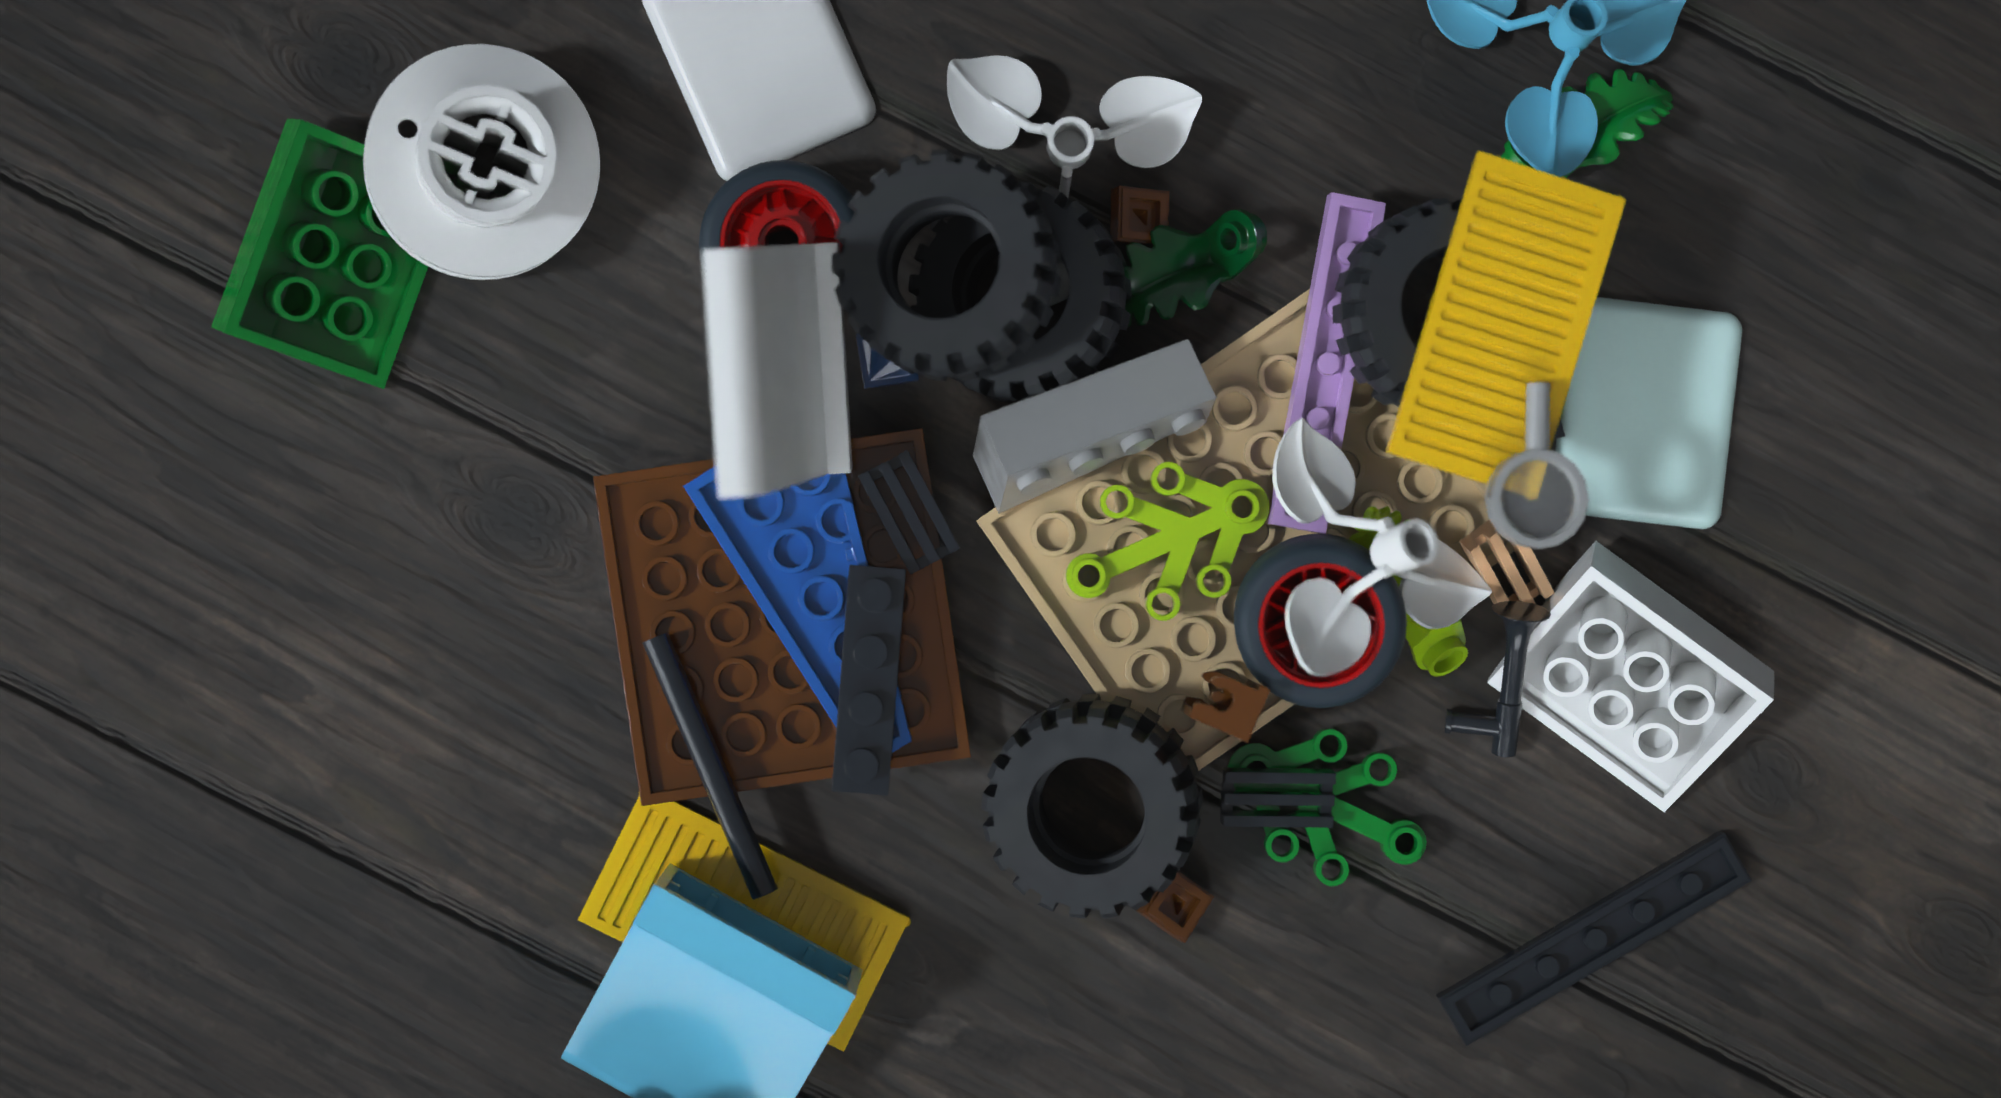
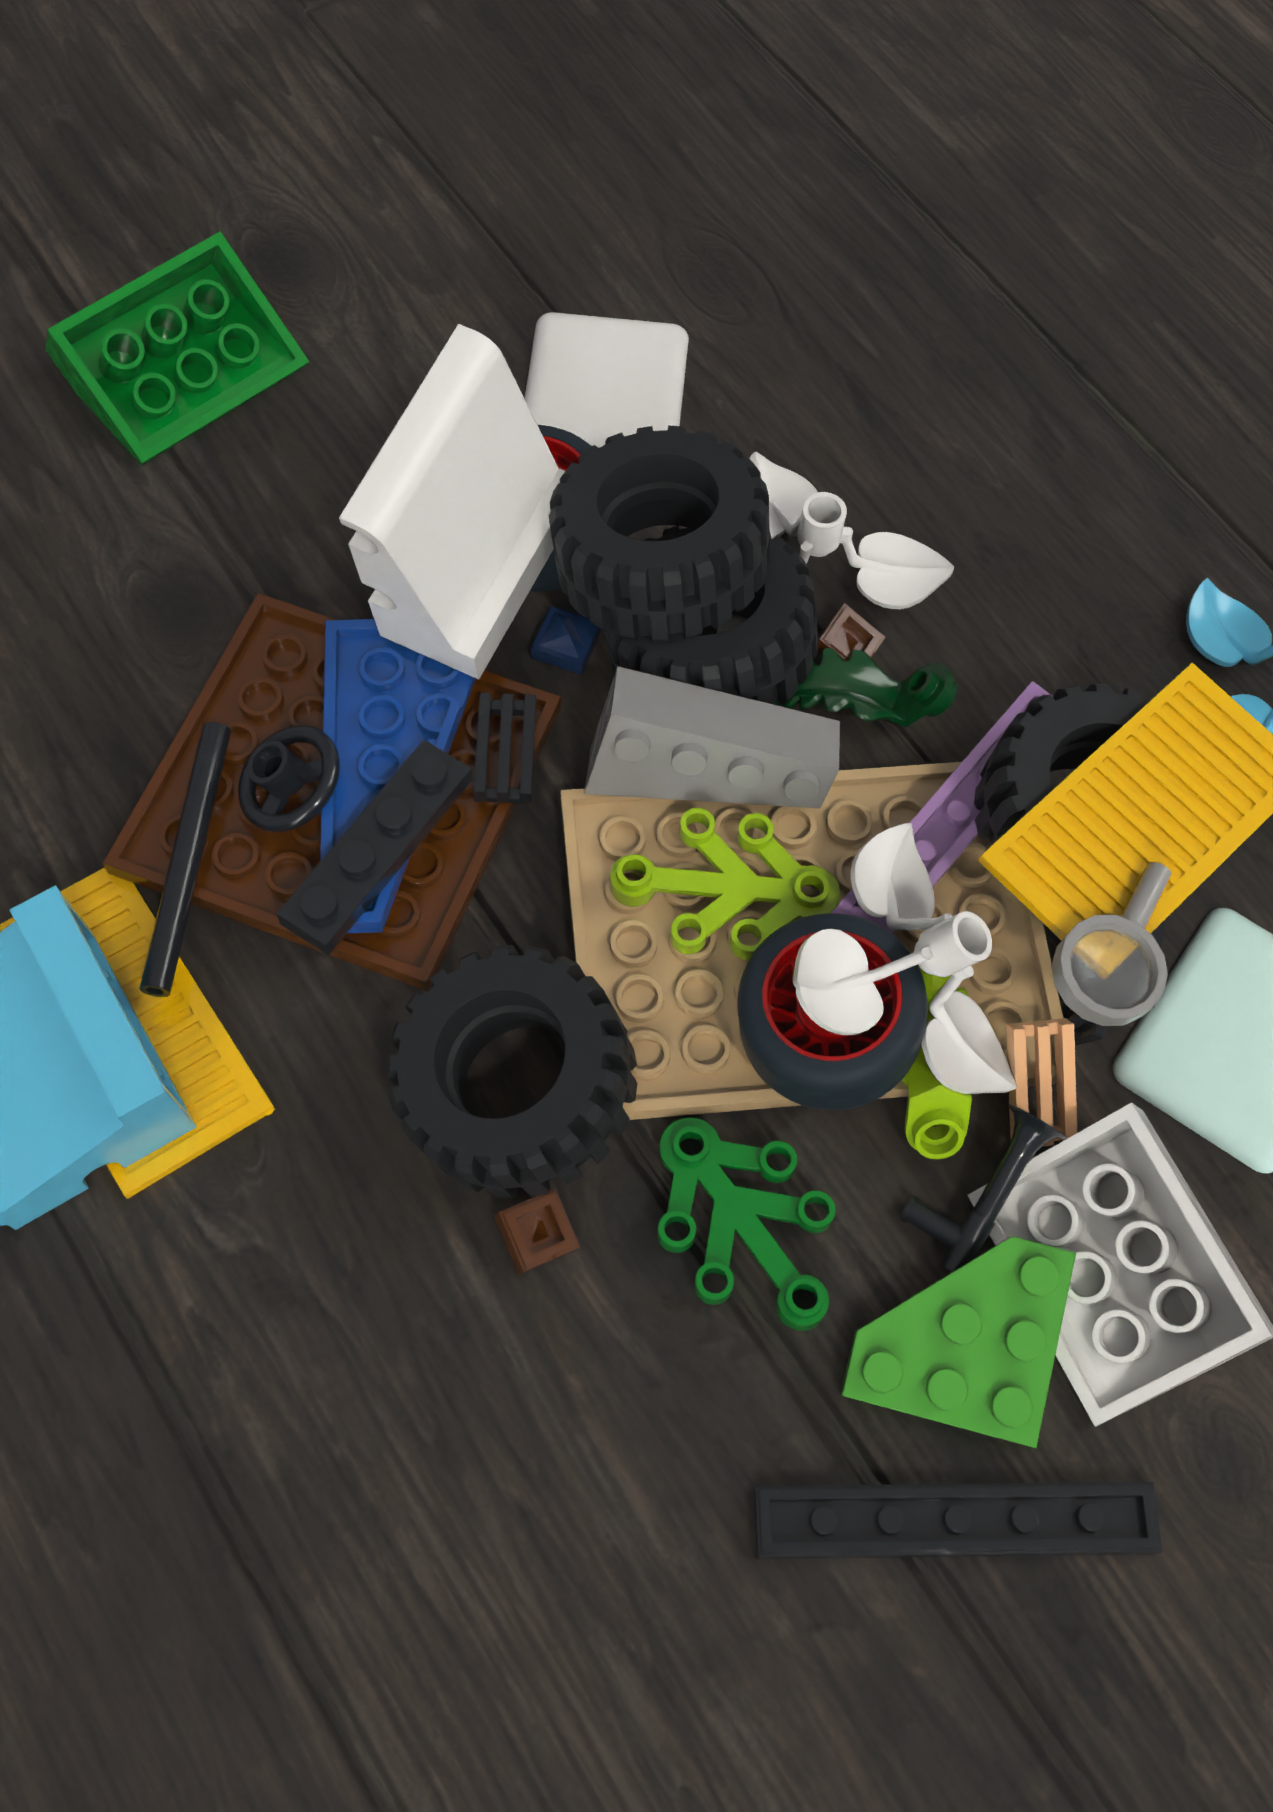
camera: 25 degrees right, 25 degrees down
white wheel [363,44,600,280] -> none
reddish brown hinge [1180,671,1271,743] -> none
black tile [1220,767,1336,828] -> none
none -> black piece [238,725,340,832]
none -> bright green plate [840,1236,1076,1448]

